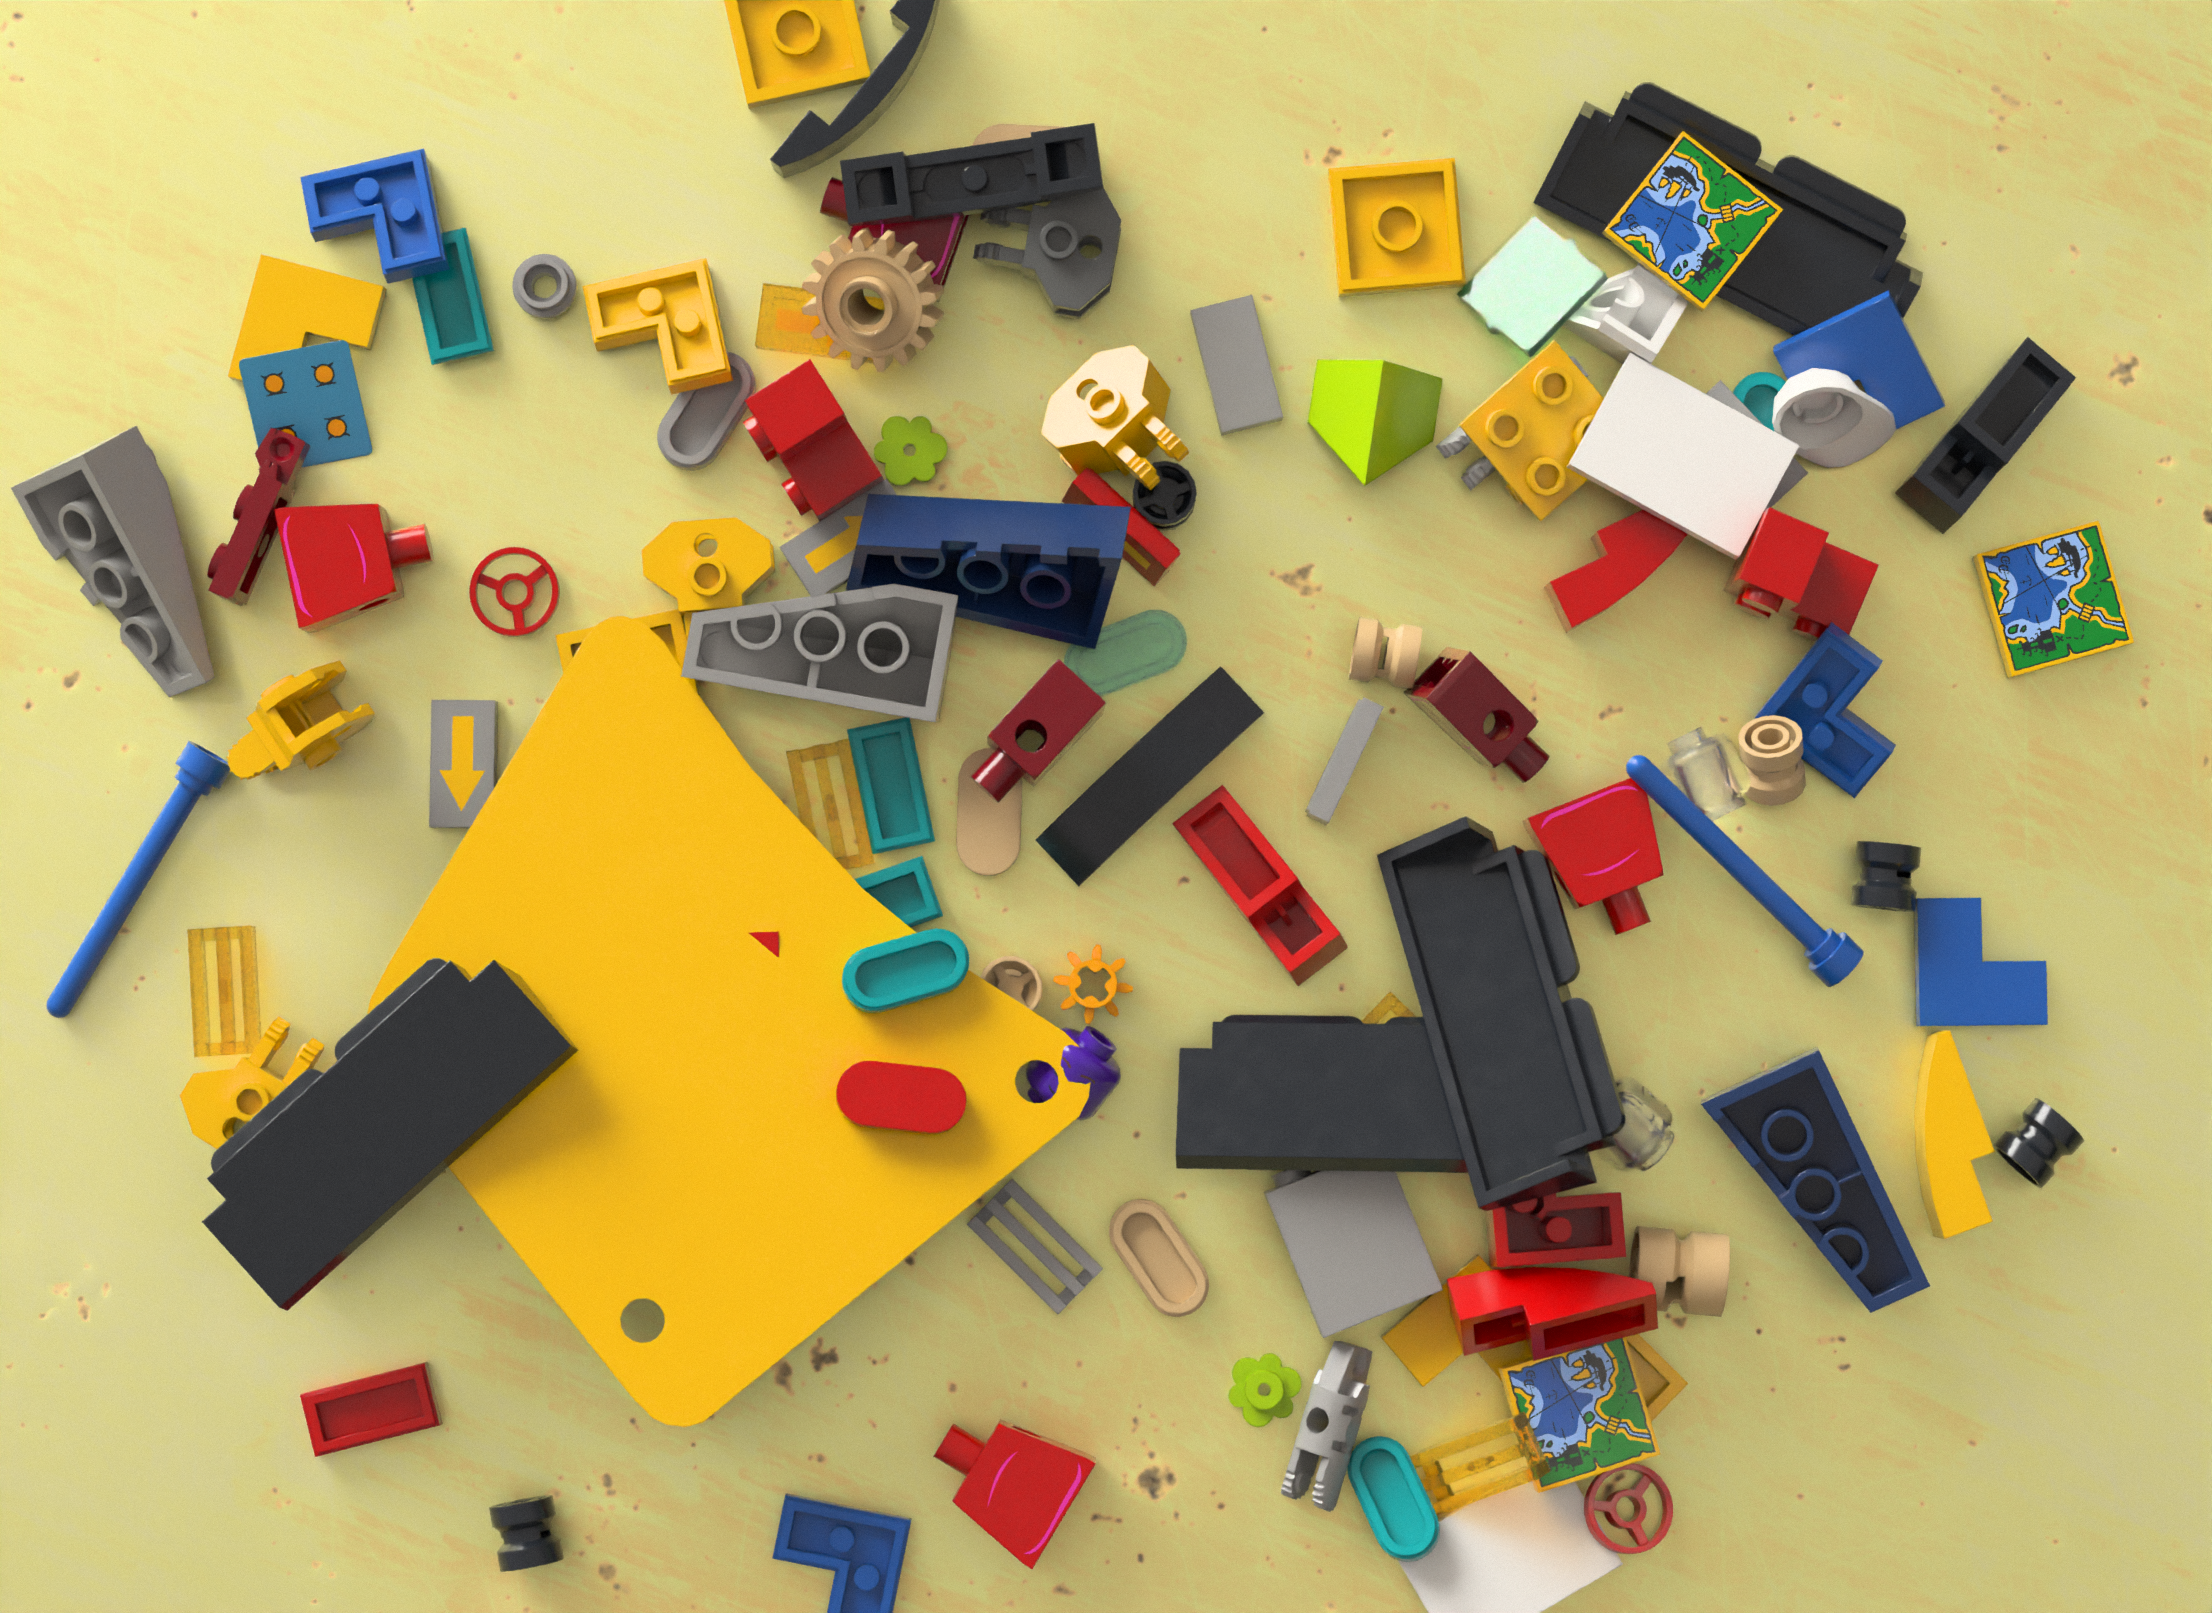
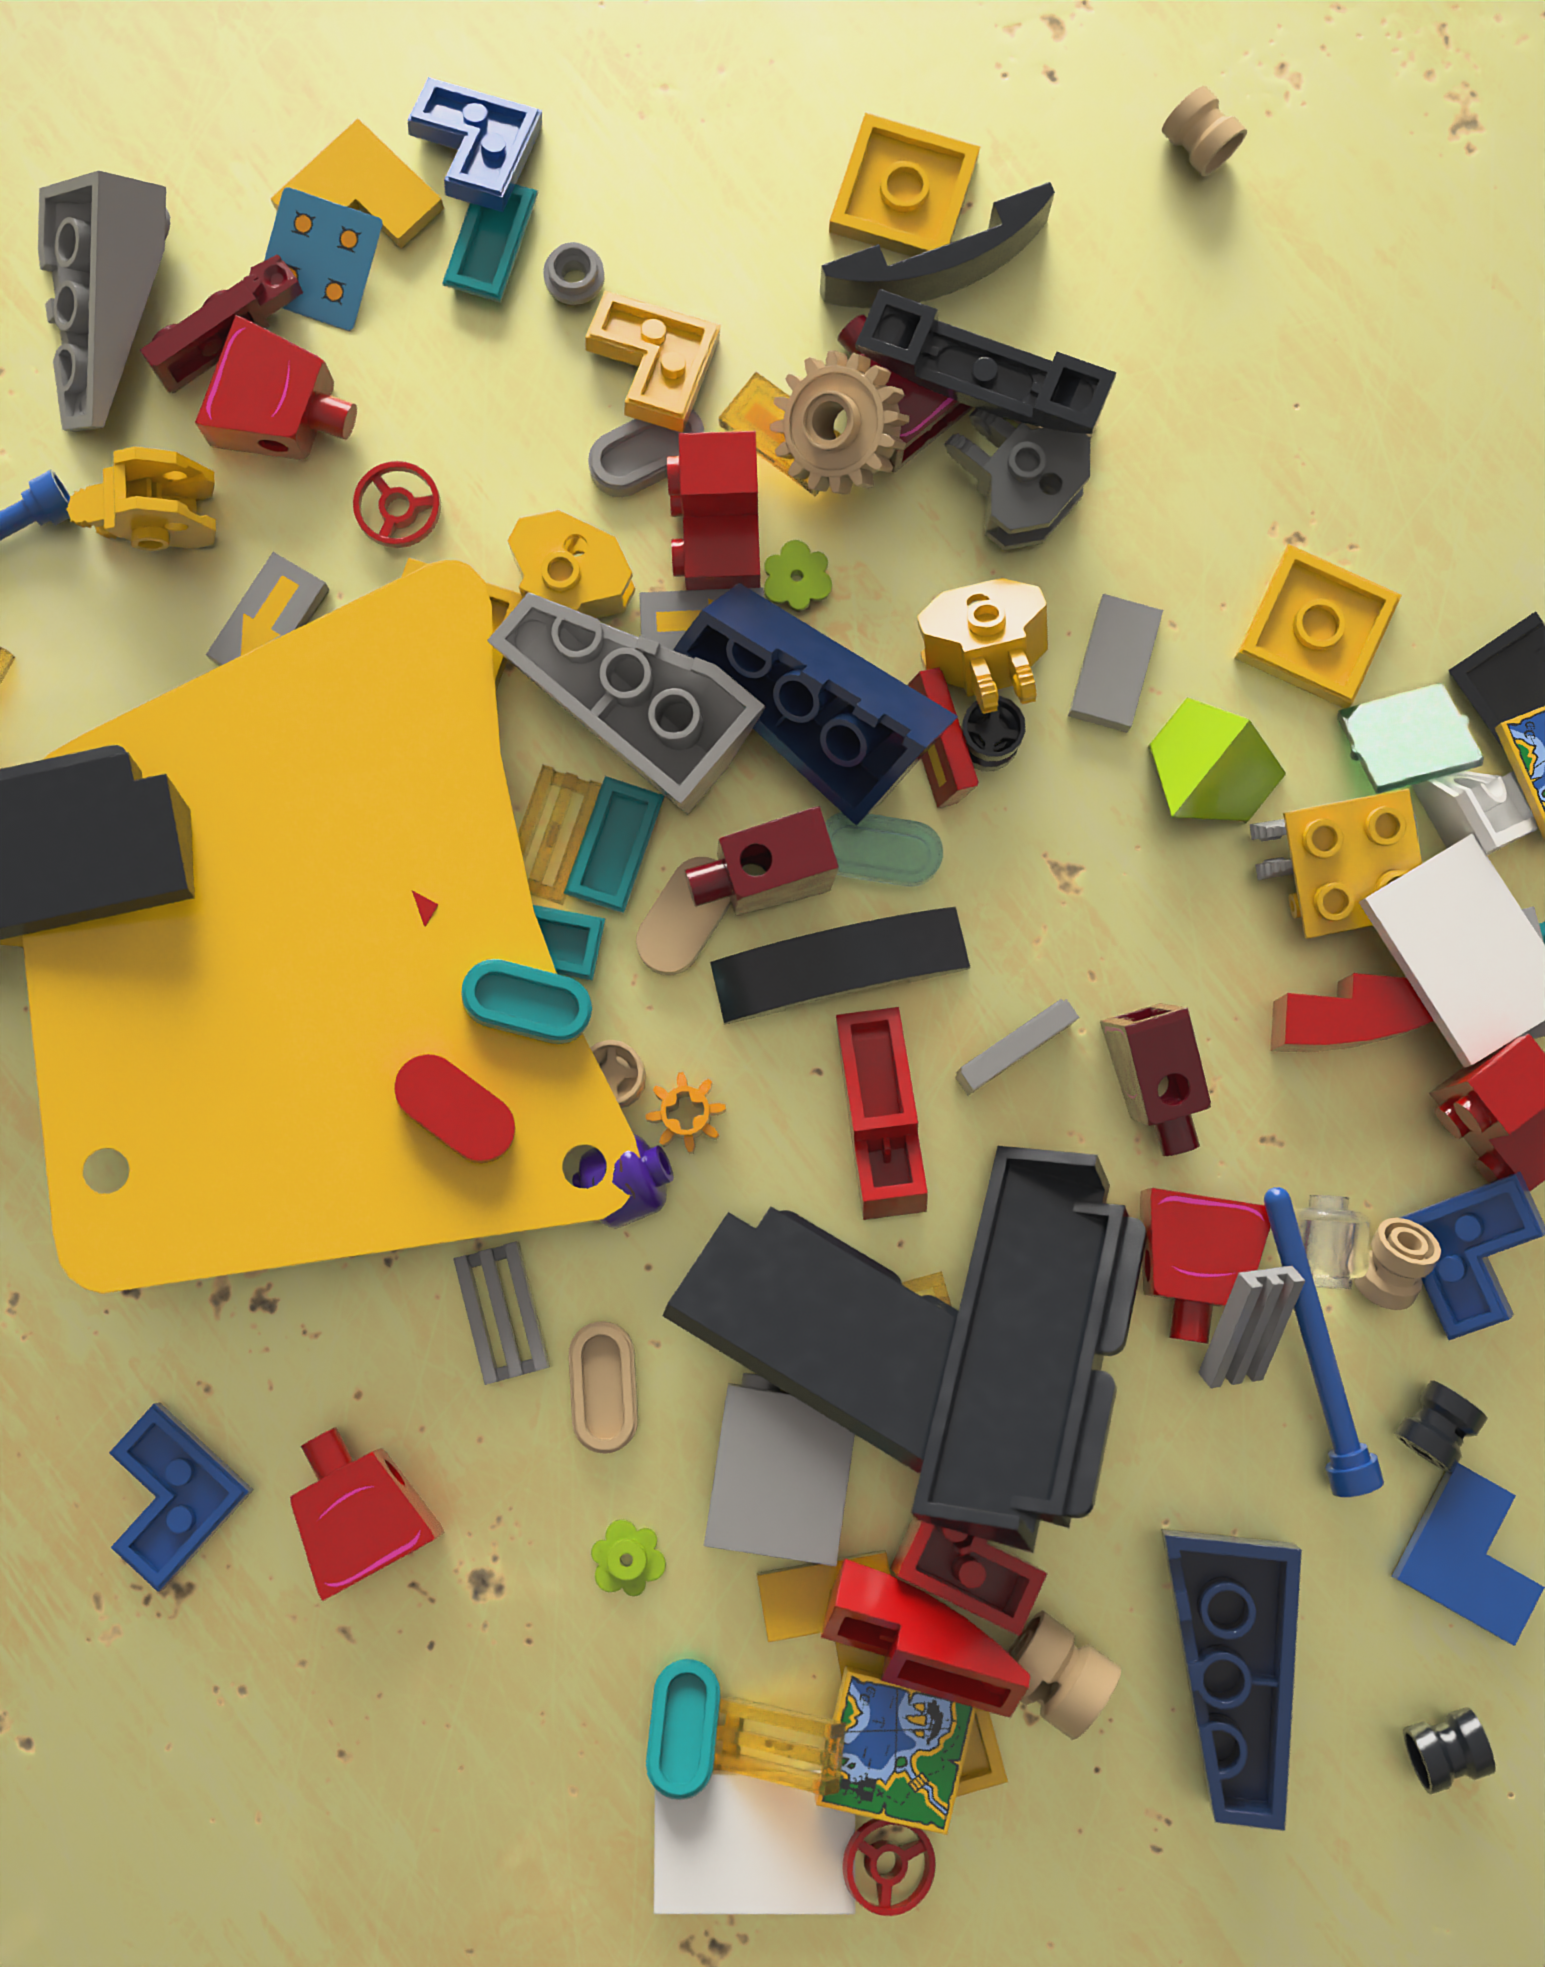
camera: 30 degrees right, 5 degrees down
light grey hinge [1281,1341,1372,1512] -> none
tan wheel [1349,617,1422,690] -> none
clear head [1593,1077,1675,1172] -> none
yellow slope [1914,1030,1995,1239] -> none
none -> light grey tile [1198,1266,1305,1388]

